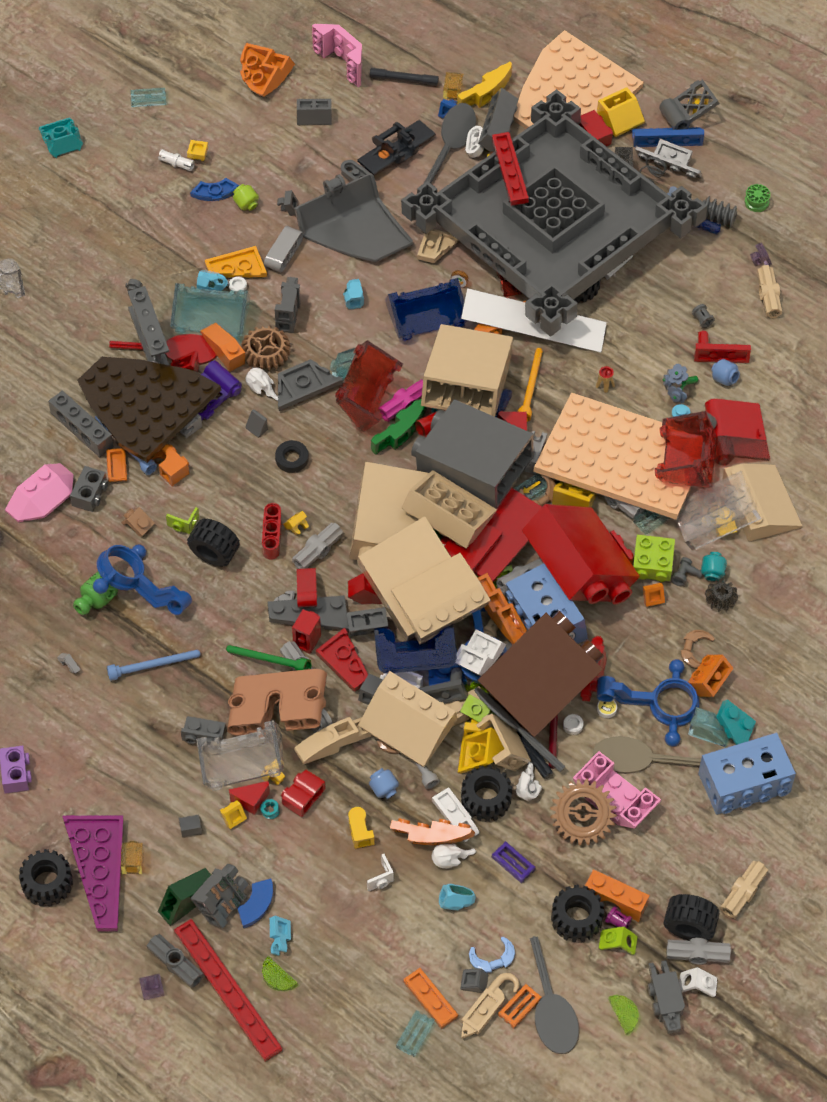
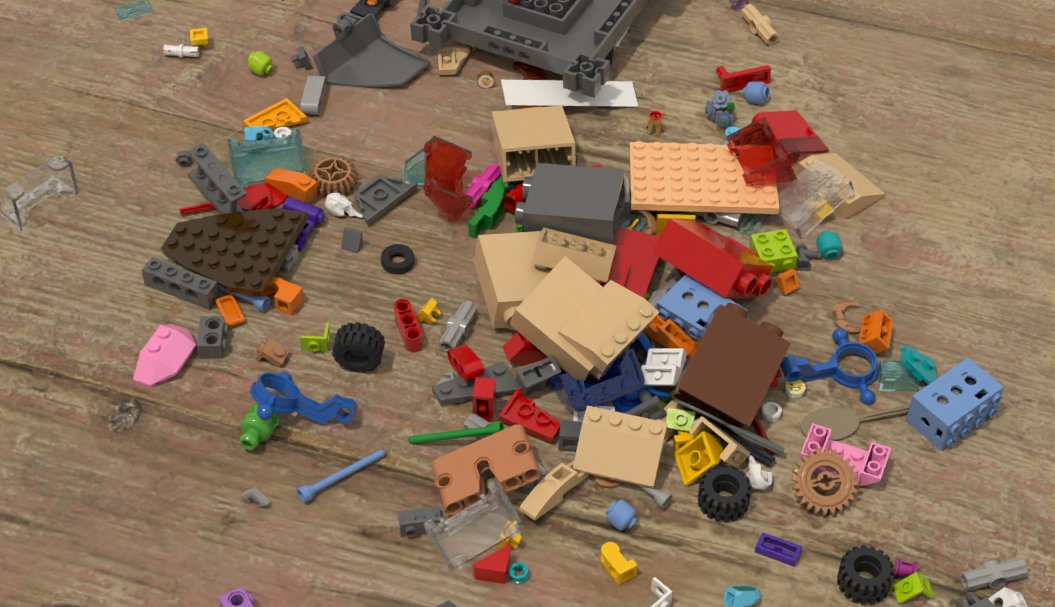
camera: 20 degrees left, 10 degrees down
teal slope [39,117,83,158] -> none
blue tile [190,178,240,201] -> none
yellow tile [220,800,247,829] -> none
dark grey hips [275,277,301,333] -> none
red brick [281,769,326,817] -> none
medium azure rock [343,279,364,309] -> none
clear blue windscreen [385,278,469,341] -> none
slope [390,818,475,846] -> none
white piece [431,844,476,869] -> none
white hinge [432,787,479,842] -> none
light orange piece [517,348,543,422] -> none
orange arch [585,869,650,922] -> none
black tyre [663,894,720,941] -> none
dark grey bush [692,304,715,328] -> none
clear smoke gear [705,579,738,612] -> none
tan piece [720,861,768,919] -> none

